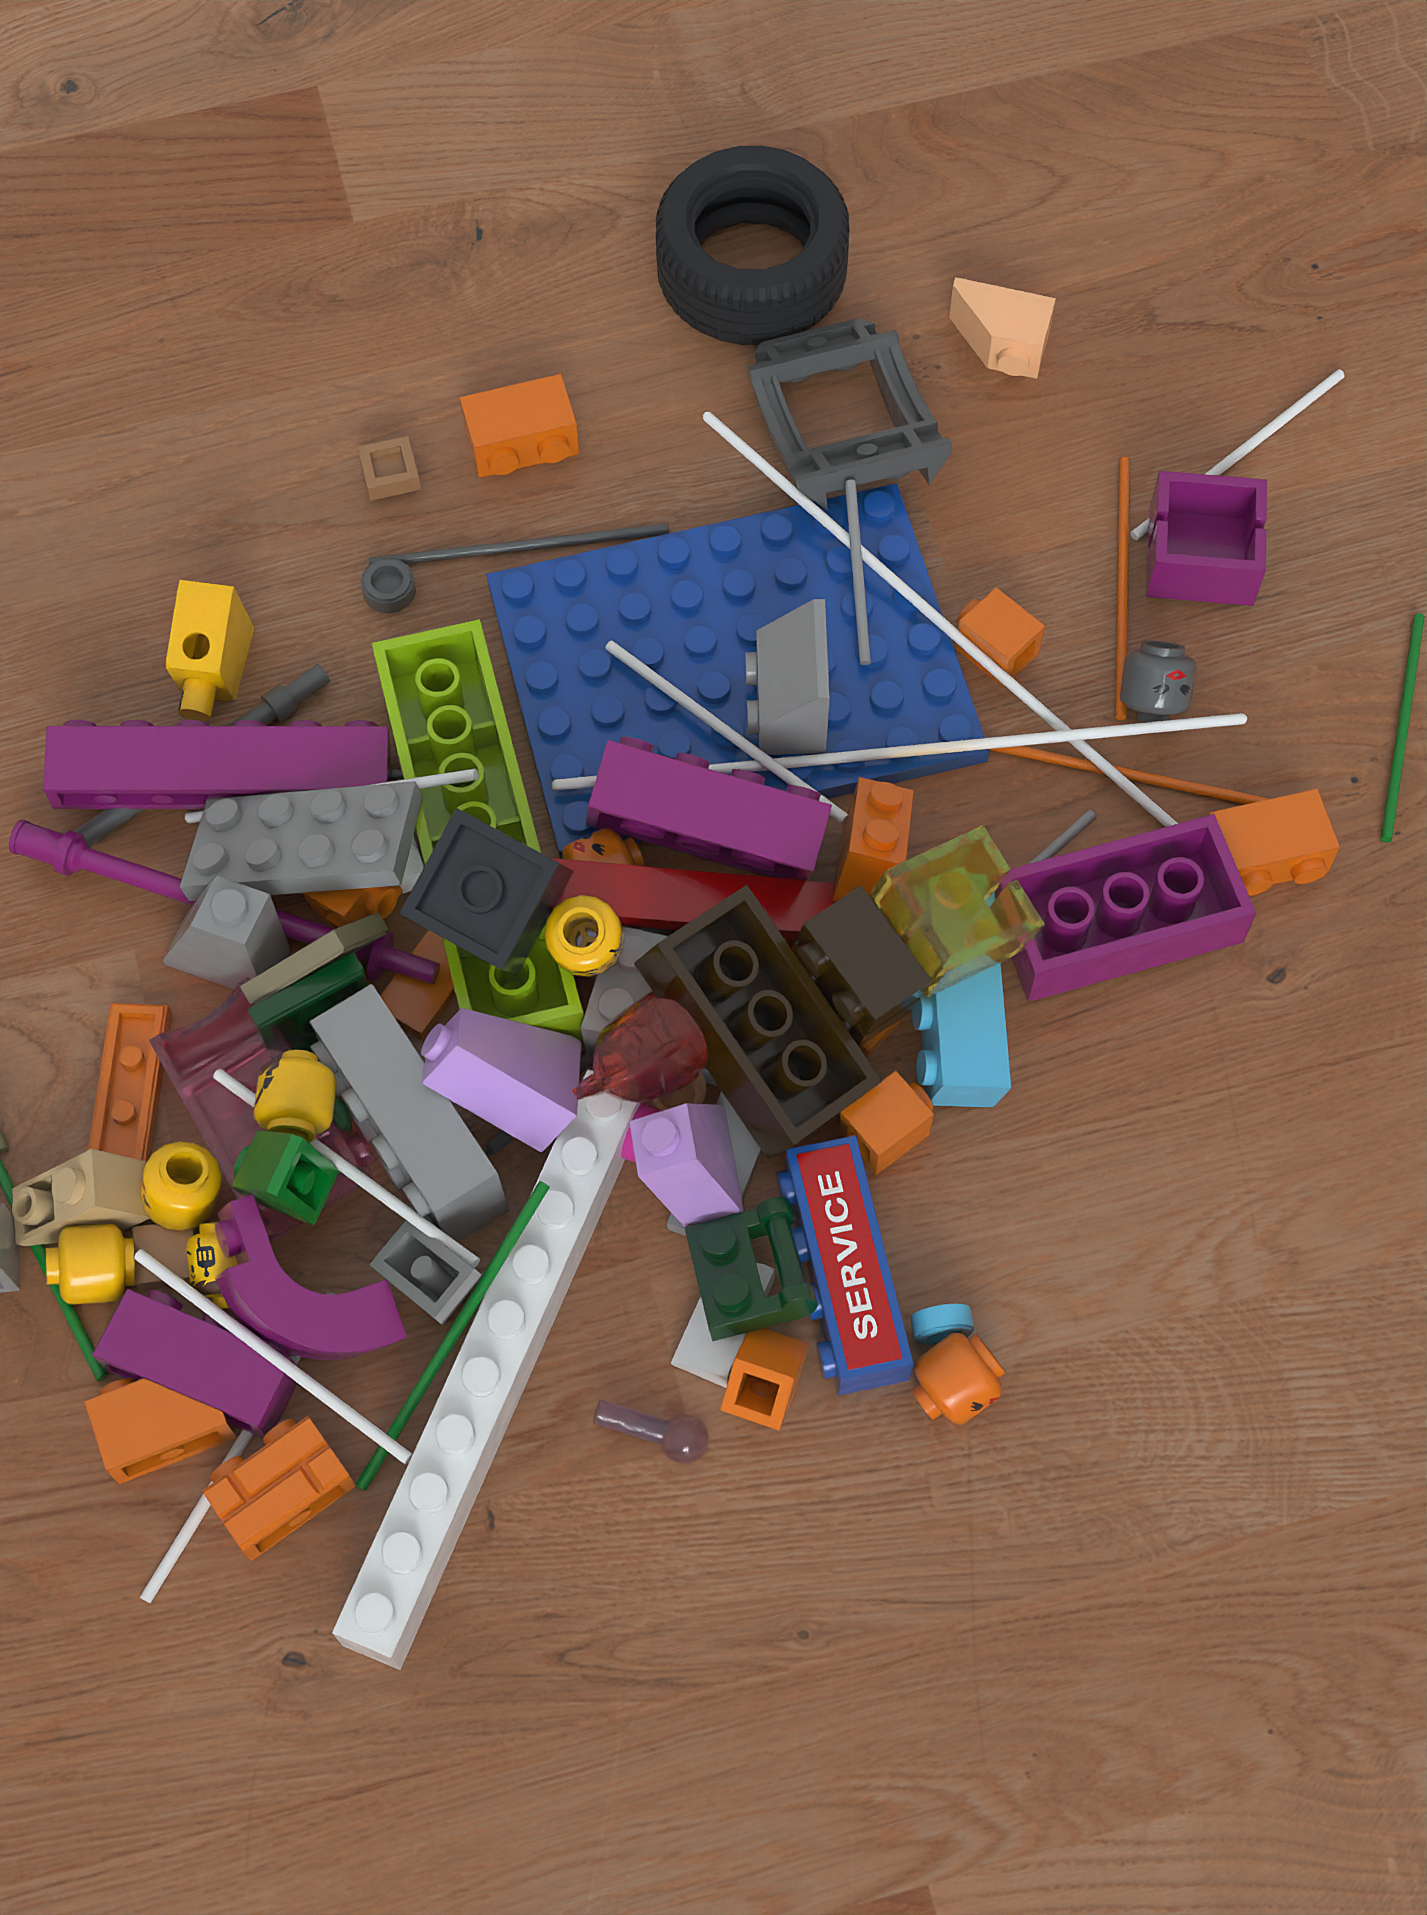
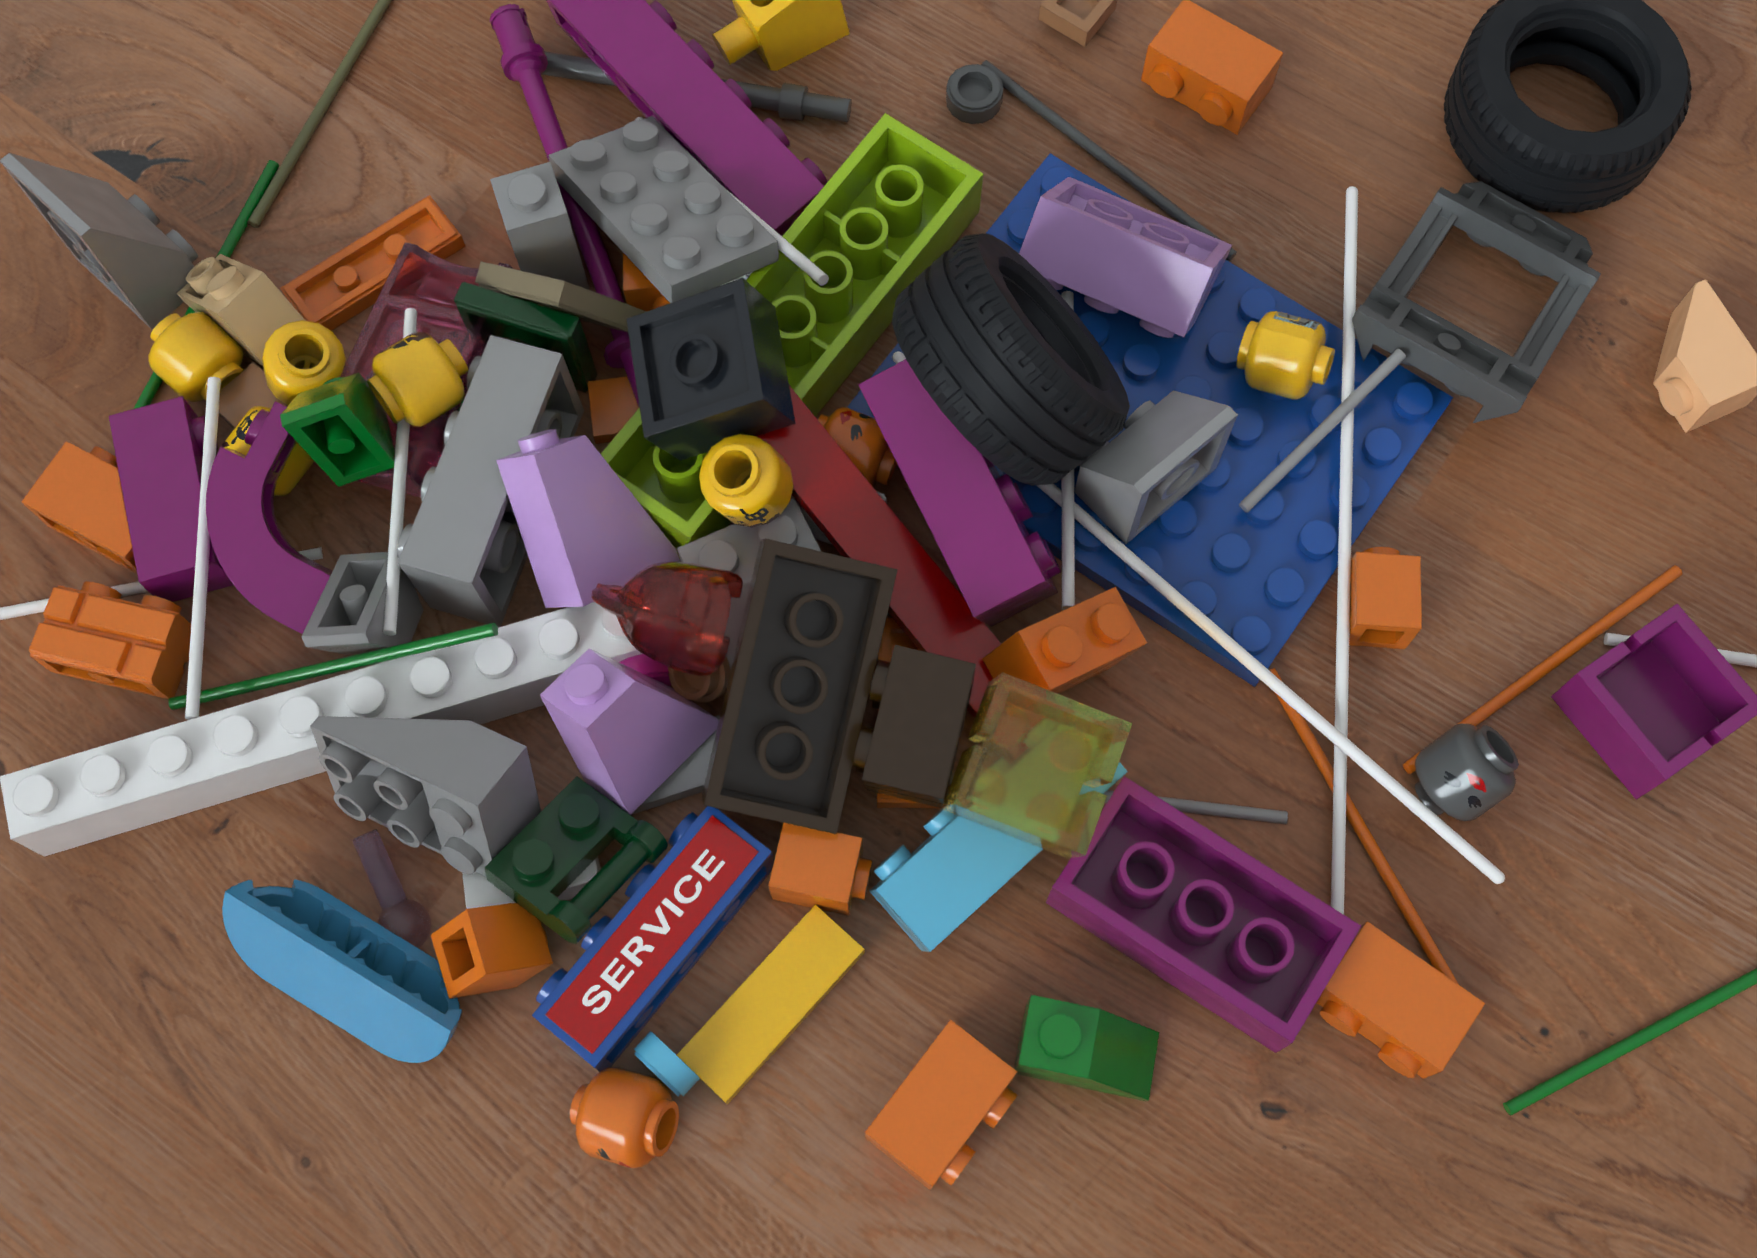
camera: 50 degrees right, 5 degrees up
none -> dark azure brick [222,879,462,1063]
none -> light grey slope [310,716,541,876]
none -> yellow tile [677,904,865,1105]
none -> orange brick [865,1019,1018,1190]
none -> black tyre [892,233,1130,486]
none -> green slope [1014,995,1160,1102]
none -> lavender slope [1019,177,1232,338]
none -> yellow head [1237,311,1335,399]

